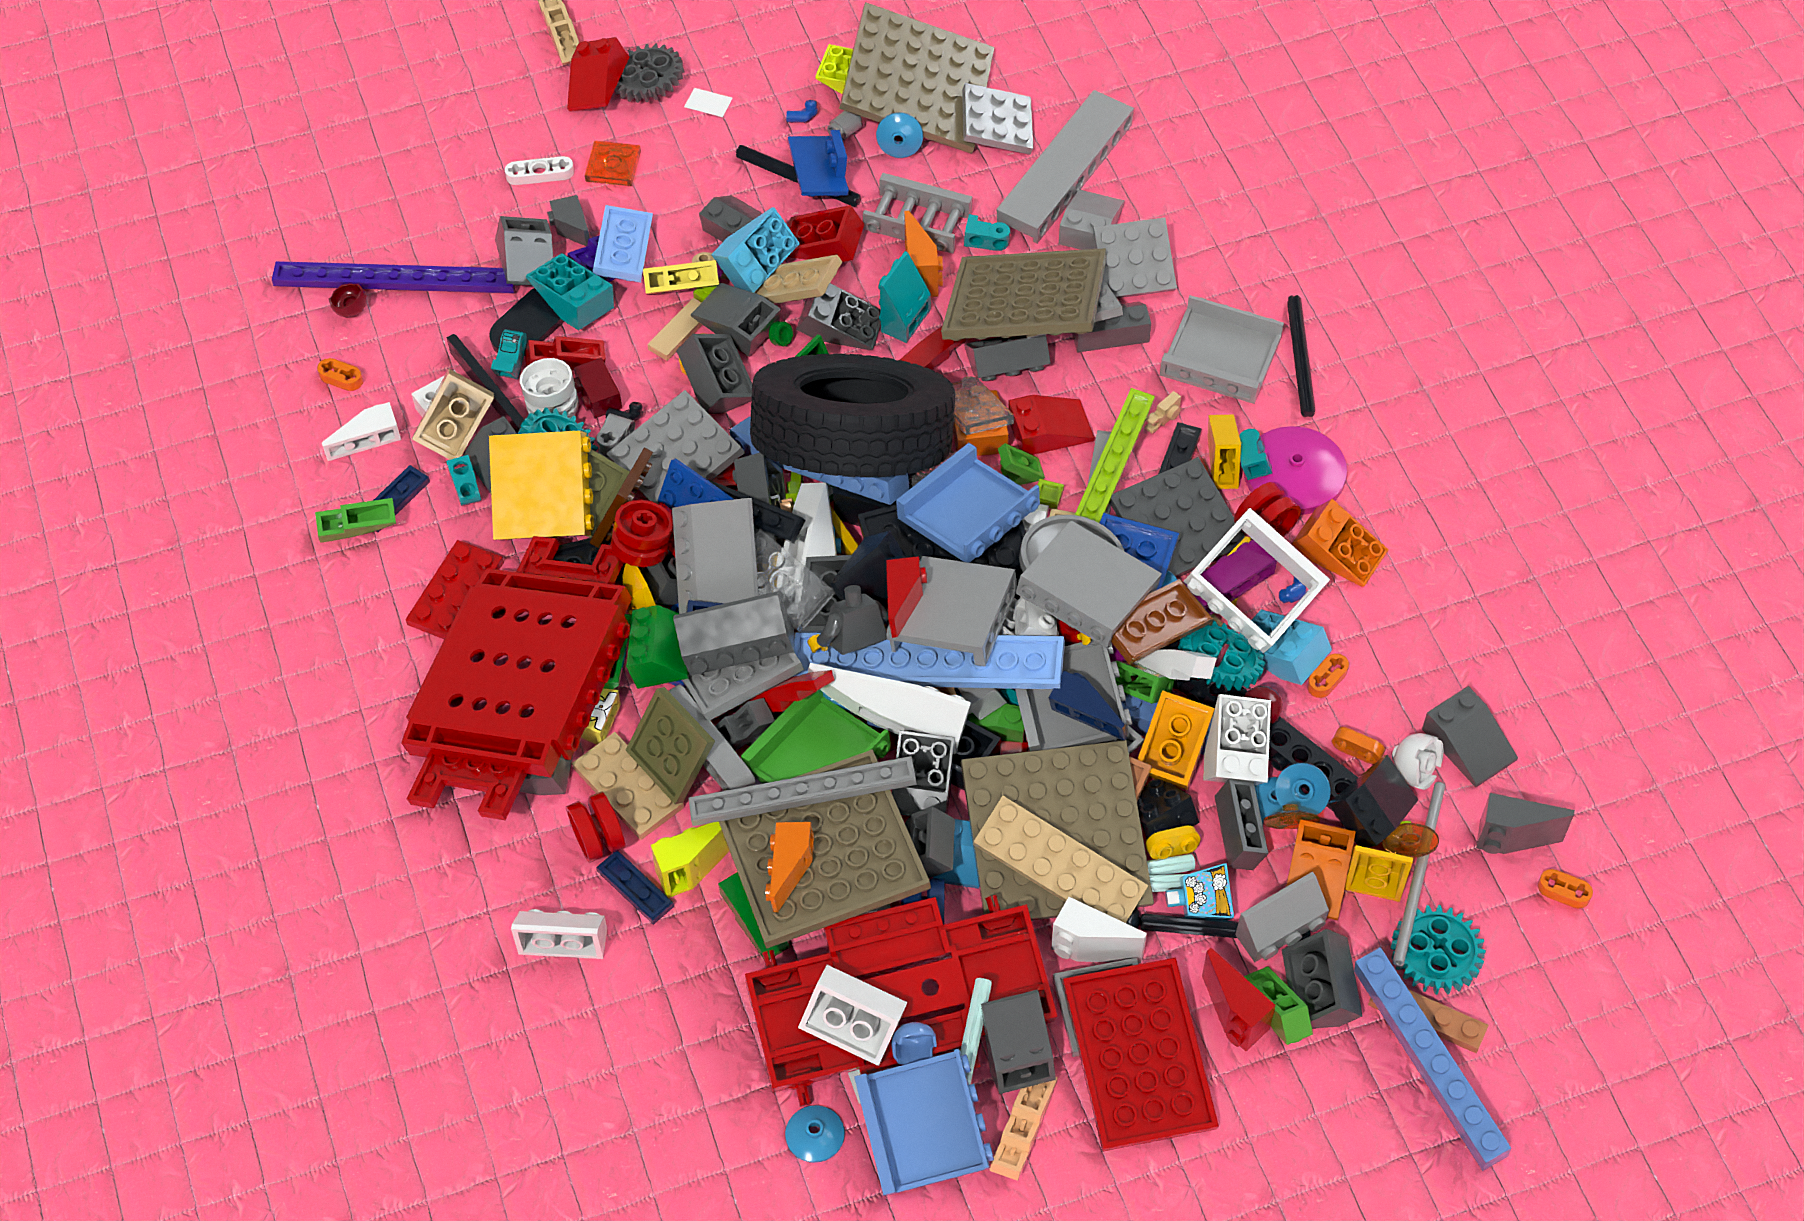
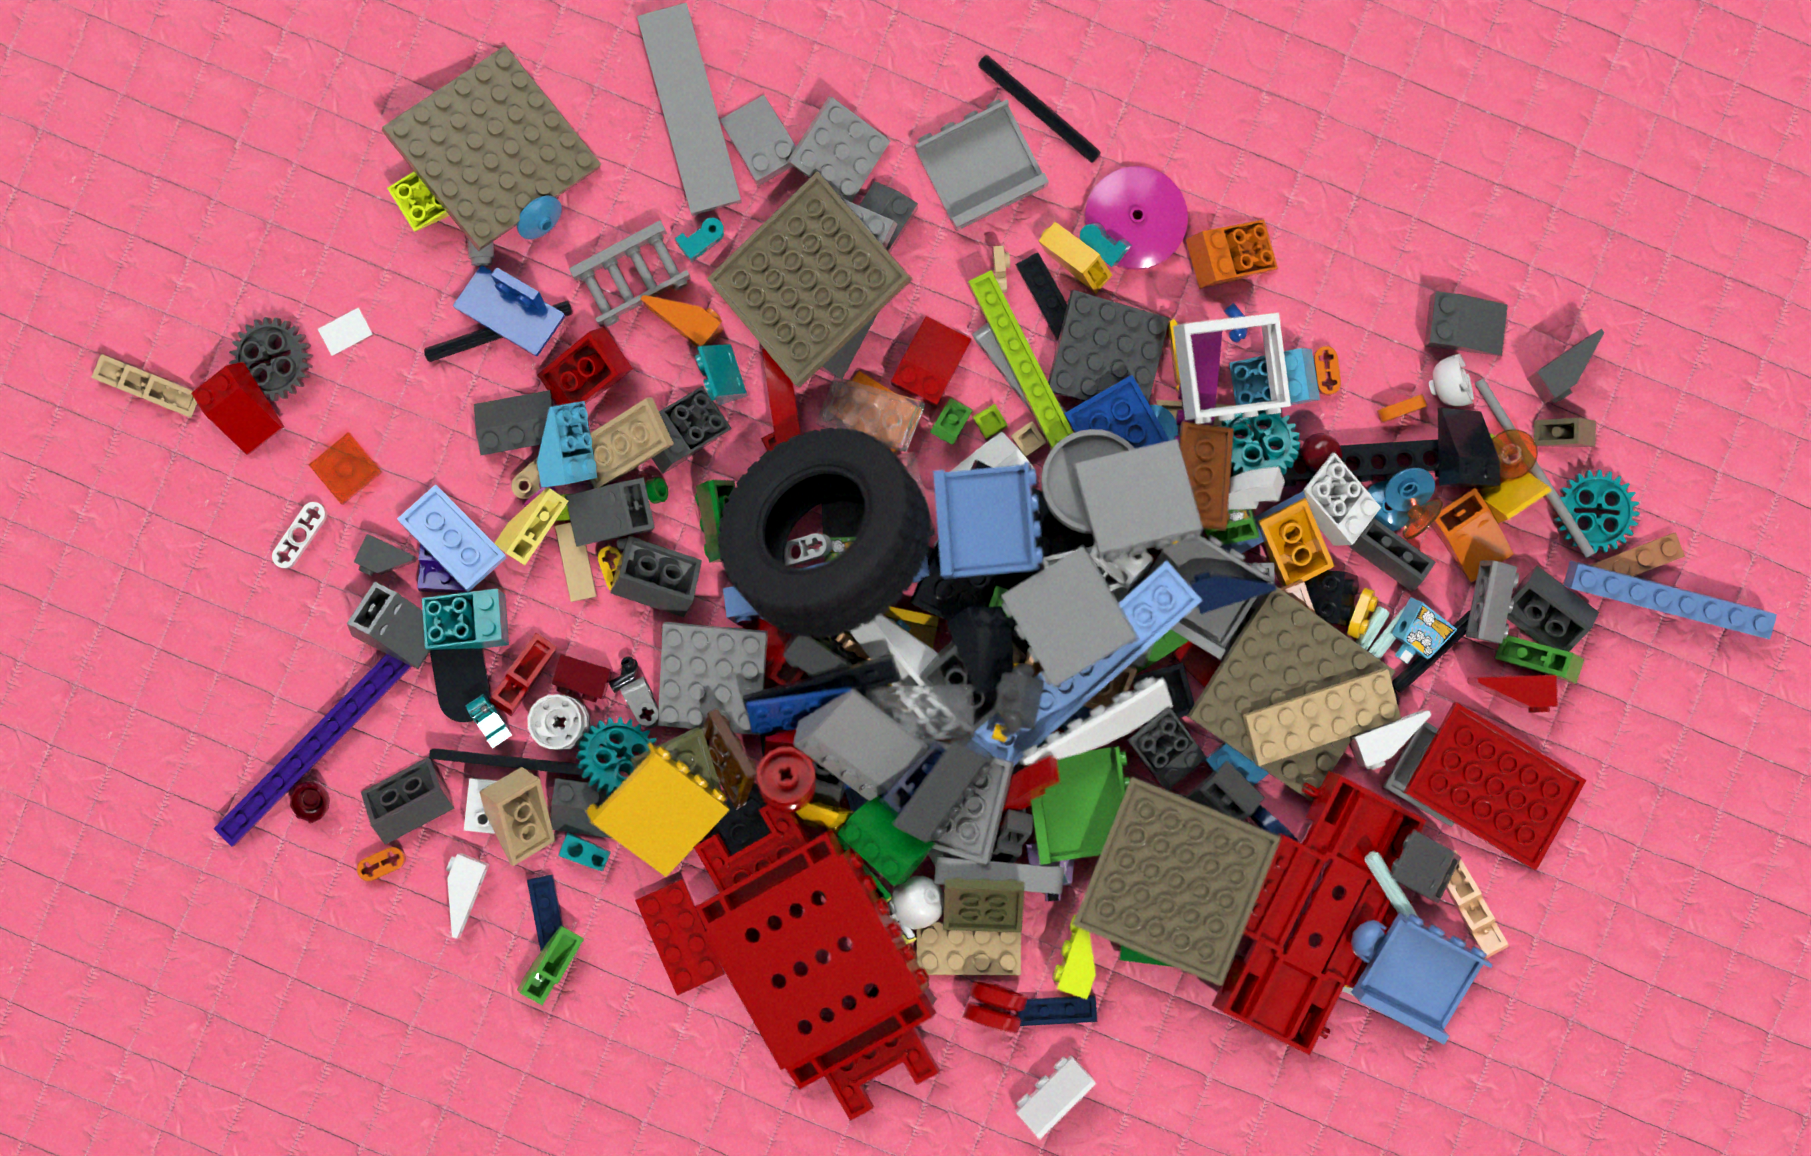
camera: 50 degrees left, 30 degrees up
light grey tile [688,756,917,826] -> none
orange slope [765,822,814,912] -> none
dark azure dish [785,1105,845,1163] -> none
blue arm [786,100,818,122] -> none
white slope [798,965,907,1066] -> none
red slope [886,556,927,638] -> none
plate [962,83,1033,155] -> none
red wheel [1234,482,1301,540] -> none
orange beam [1538,869,1593,909] -> none
none -> dark grey slope [361,757,454,845]
none -> white cylinder [891,876,944,929]
none -> dark tan slope [1534,418,1596,448]

